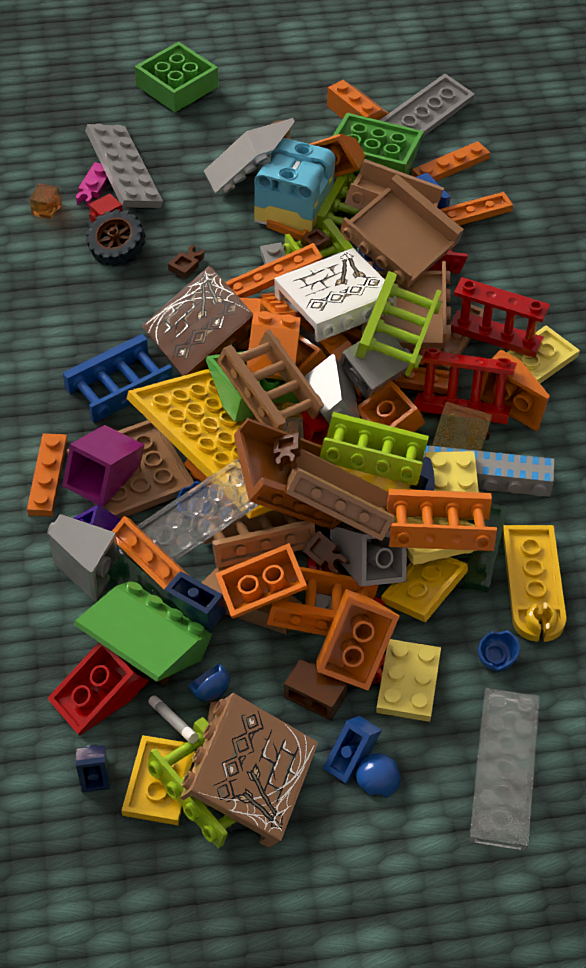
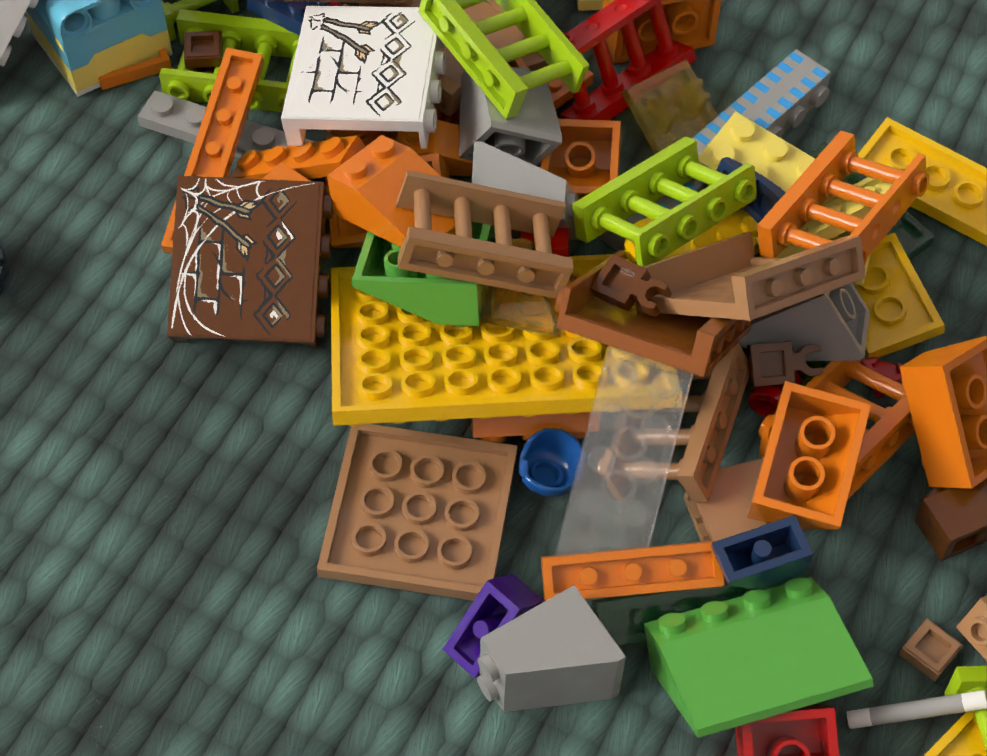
camera: 55 degrees left, 5 degrees up
orange plate [27,433,68,517] -> none
blue fence [63,334,173,423] -> none
magenta slope [63,425,145,507] -> none
reddish brown plate [168,245,205,279] -> none
blue hair [189,663,230,702] -> none

